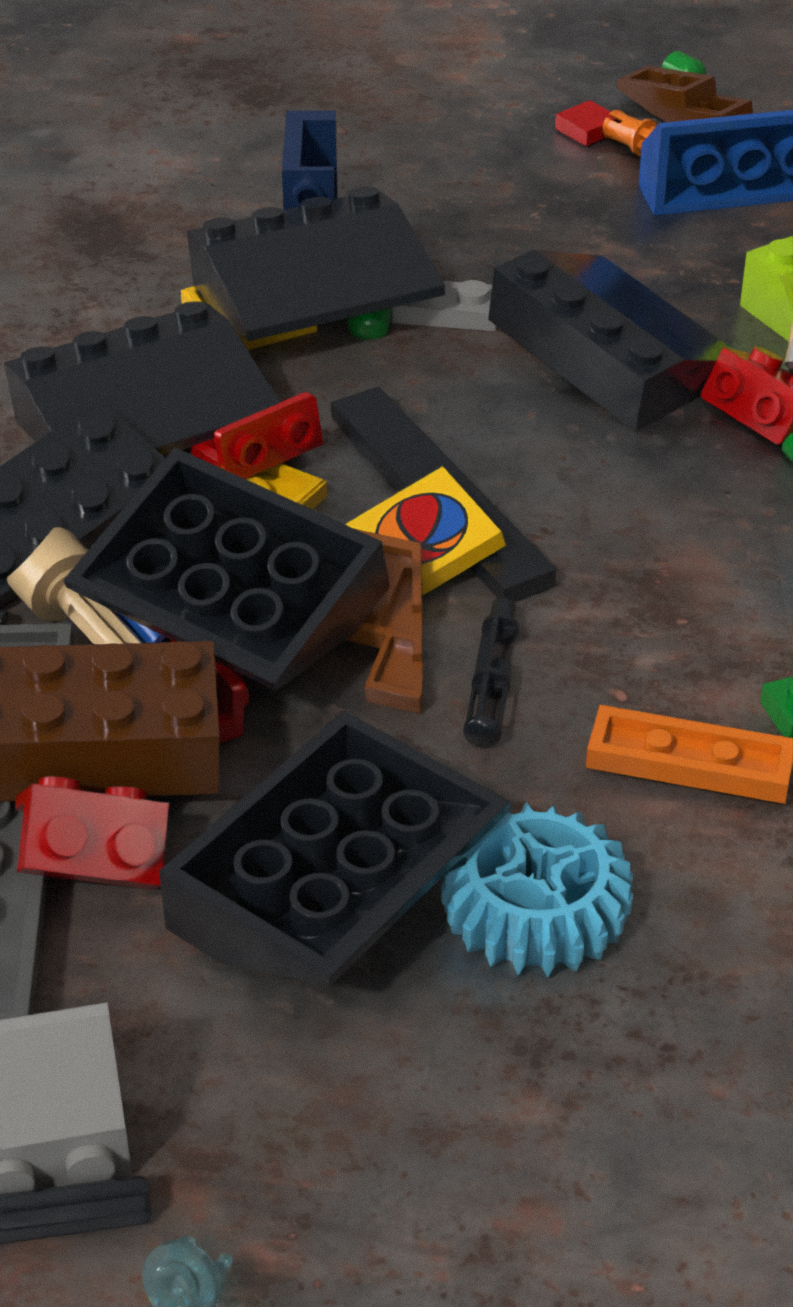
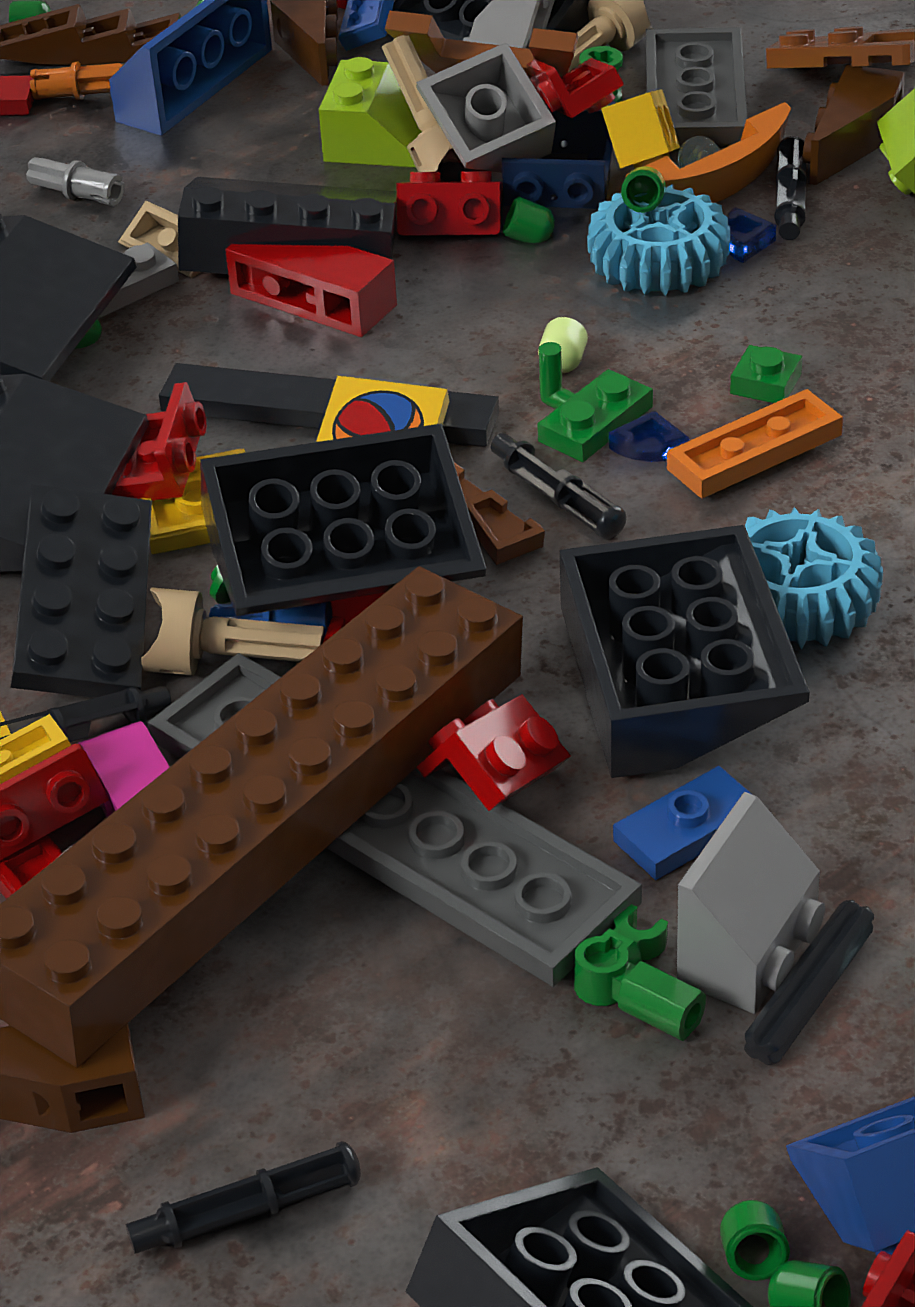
camera: 45 degrees left, 0 degrees up
none -> light grey axle [26,157,125,207]
none -> red slope [225,244,397,338]
none -> green plate [537,342,653,463]
none -> yellowish green piece [538,317,588,374]
none -> clear blue tile [609,411,690,462]
none -> blue plate [613,766,753,880]

